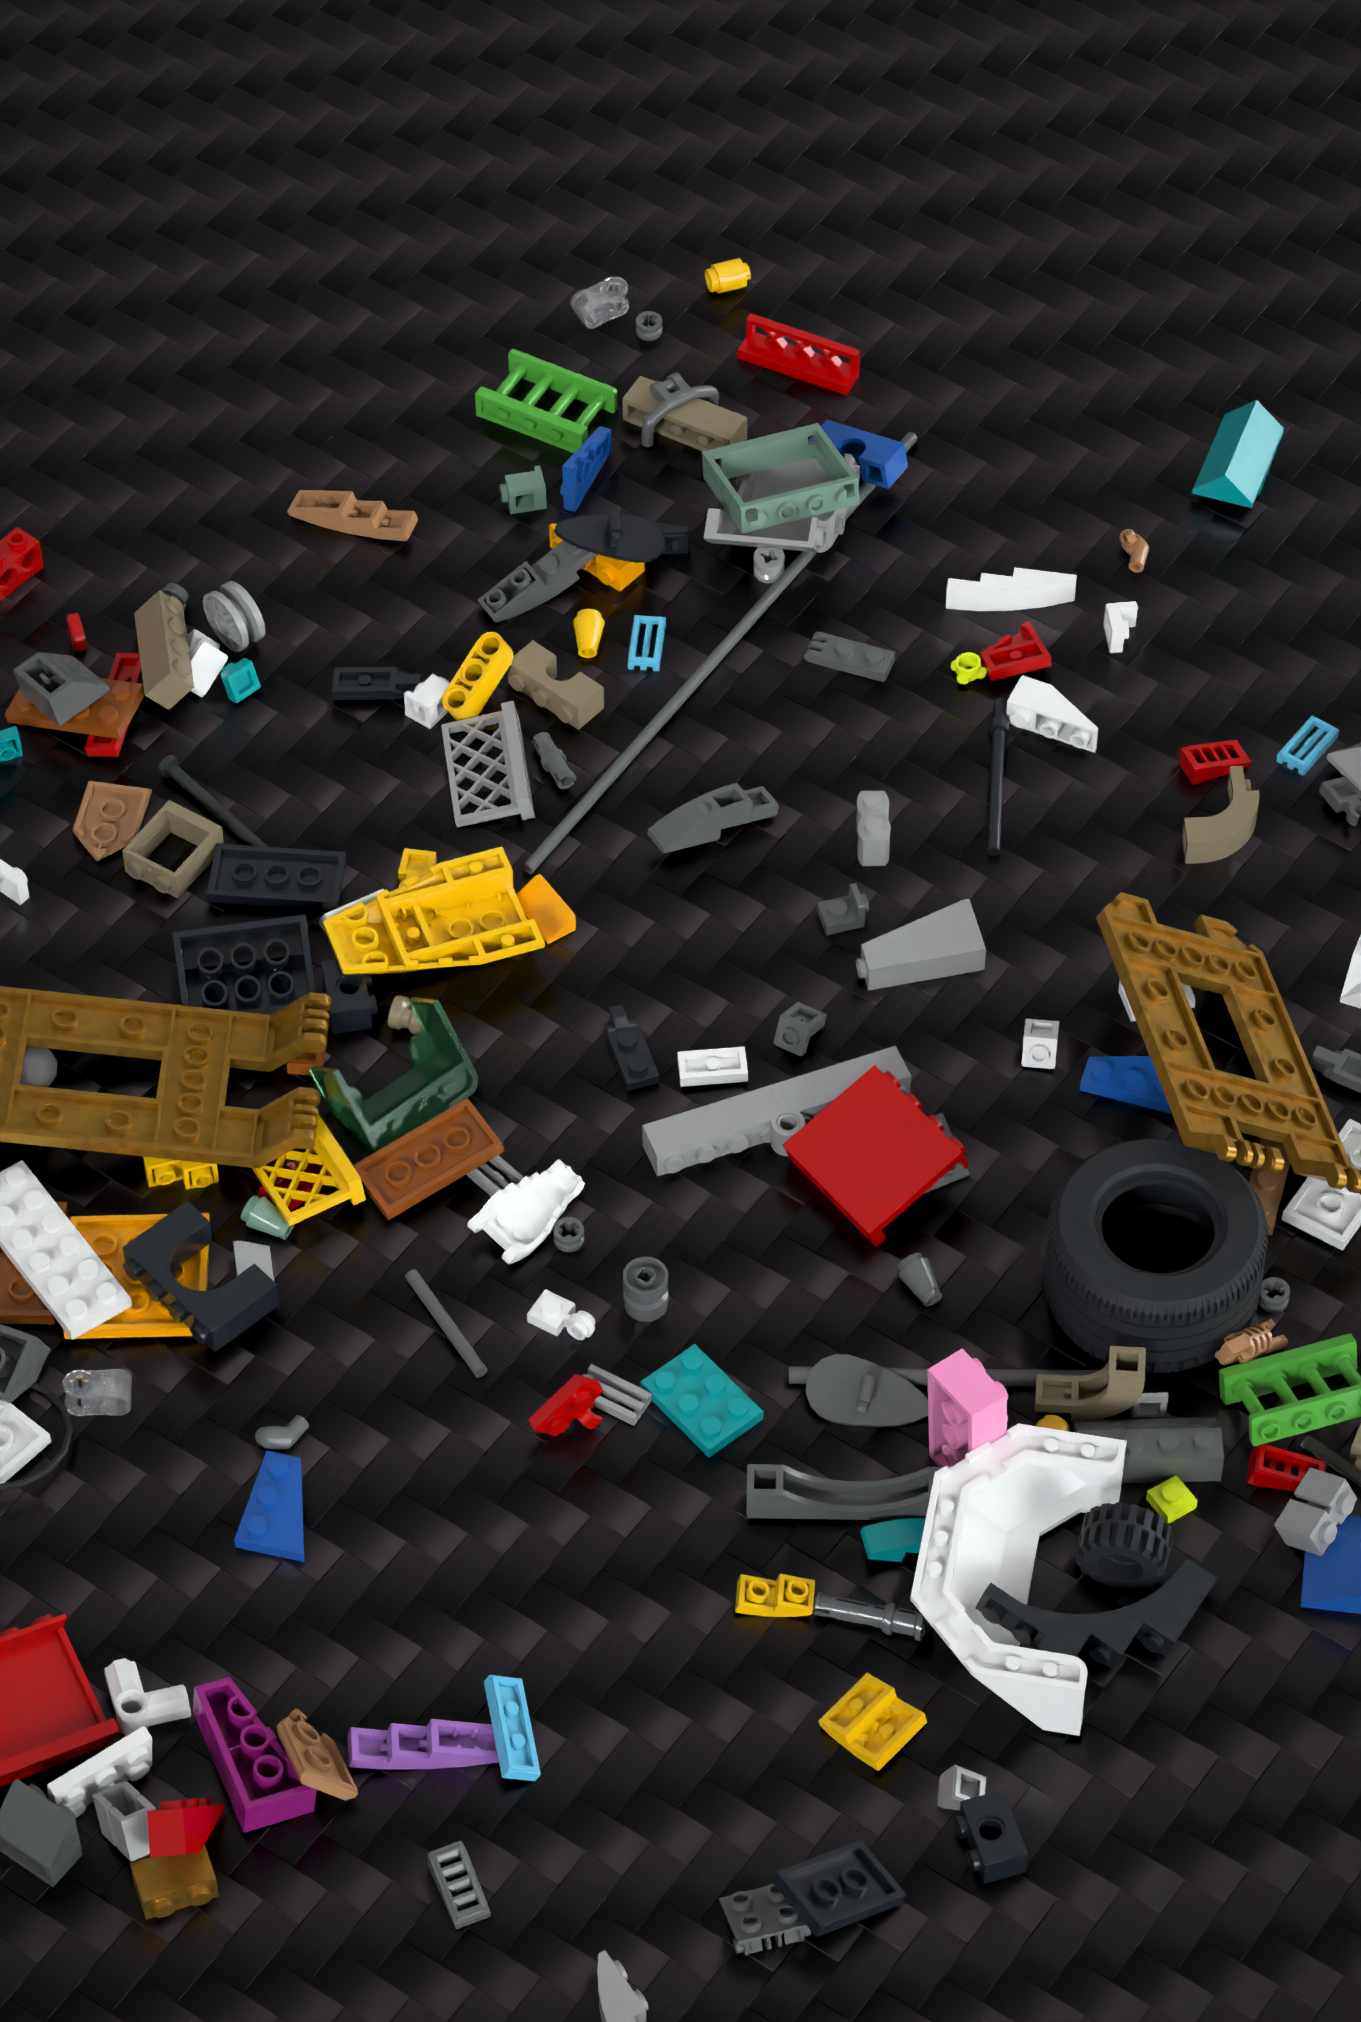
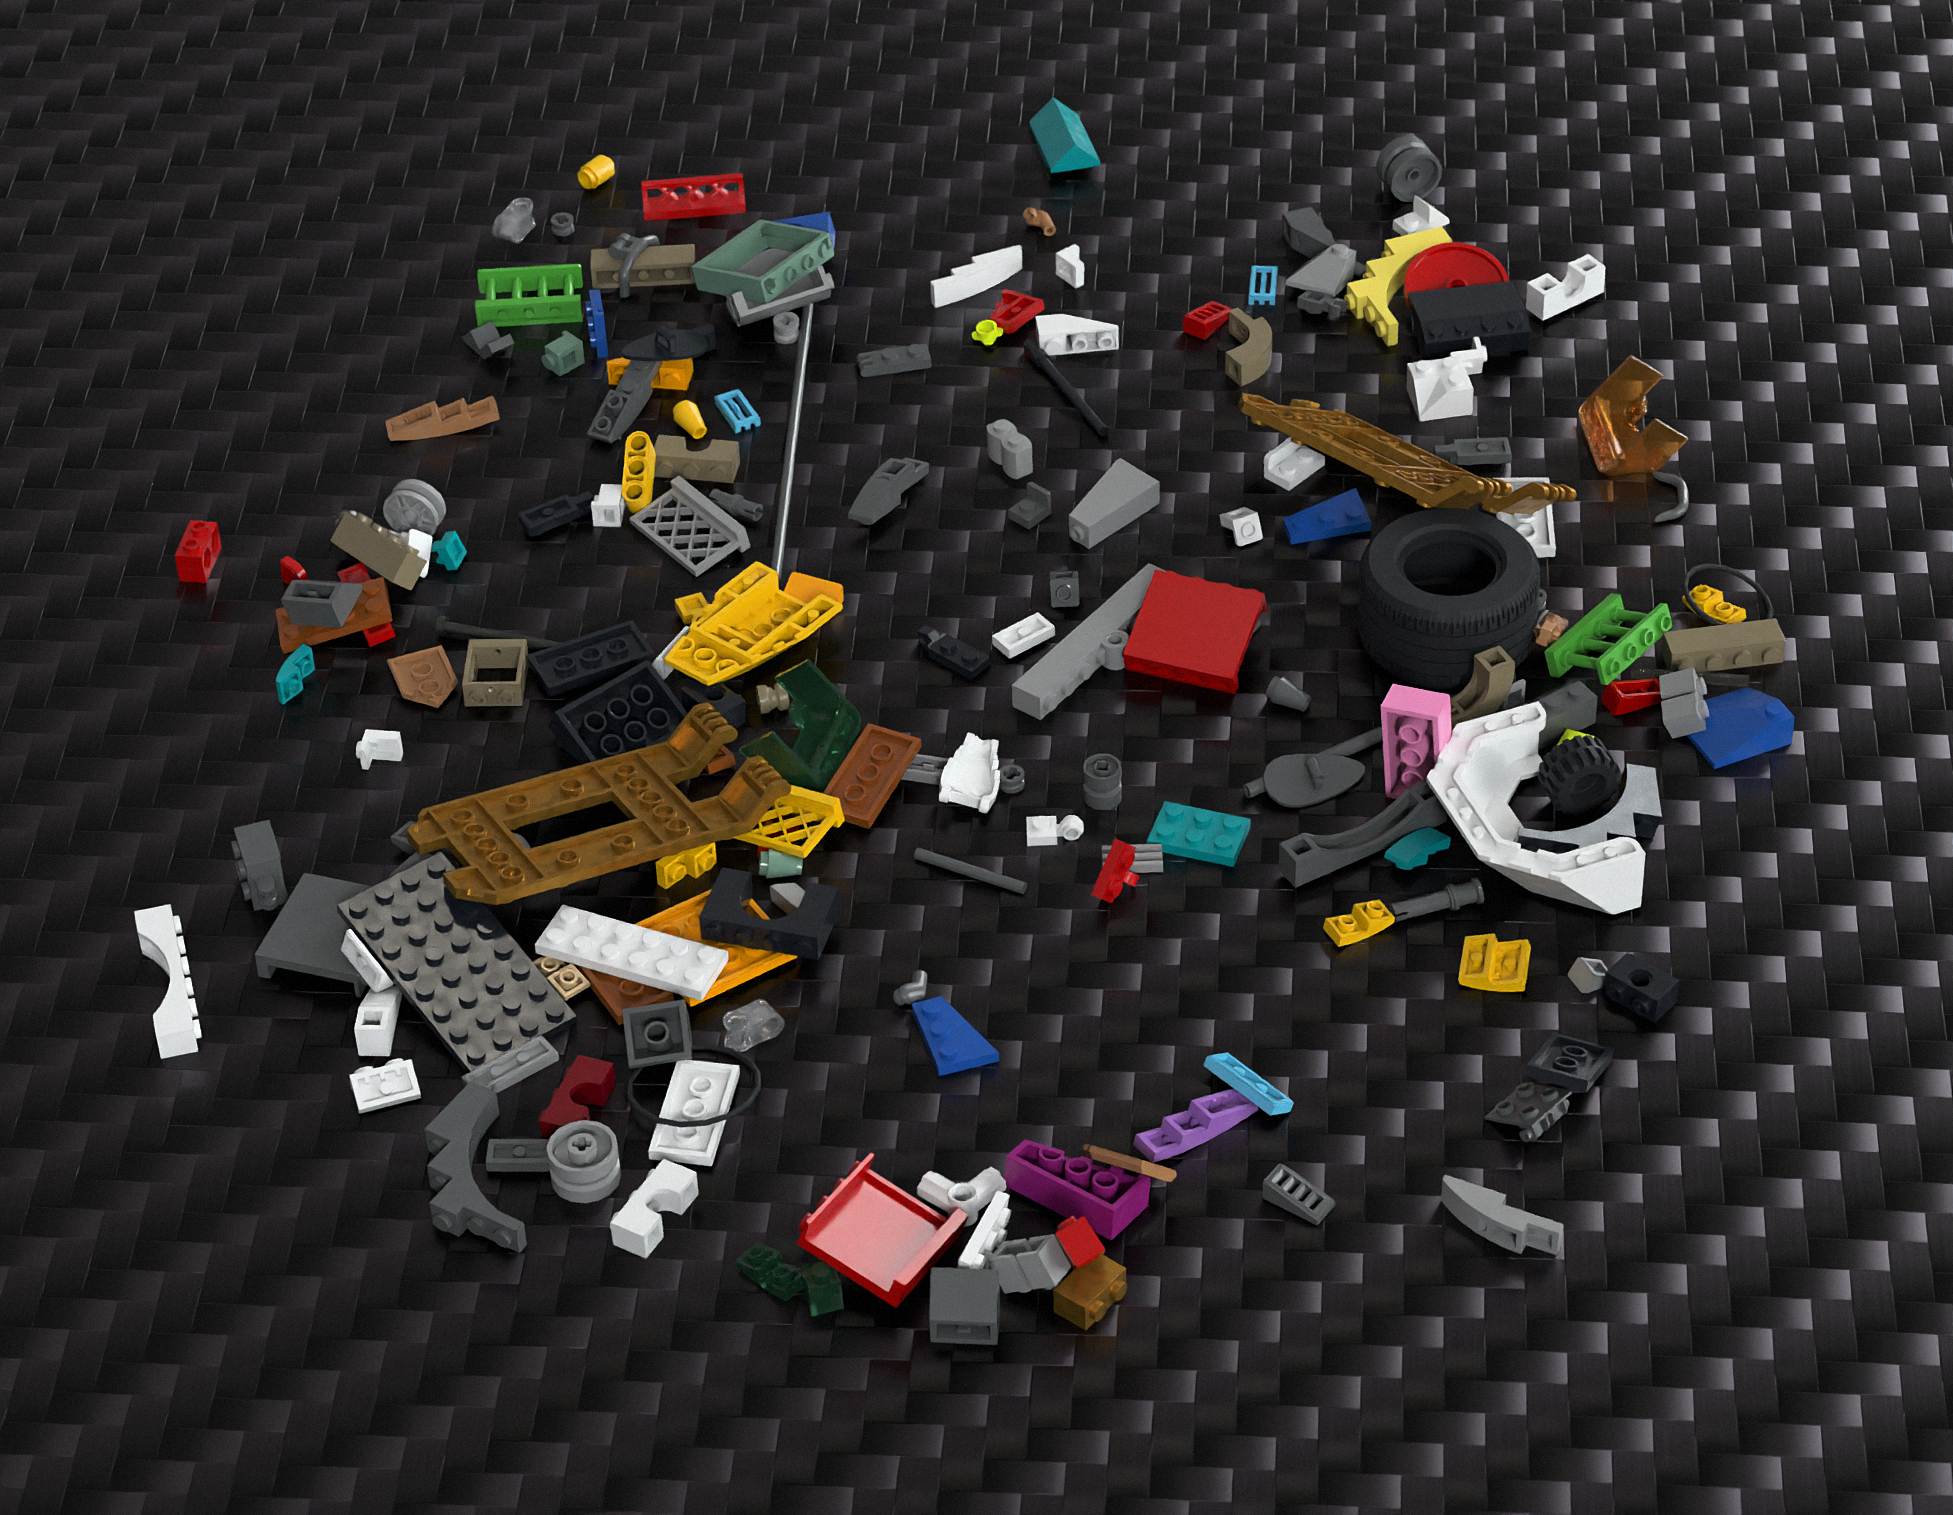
camera: 30 degrees left, 10 degrees down
none -> dark grey slope [462,321,514,359]

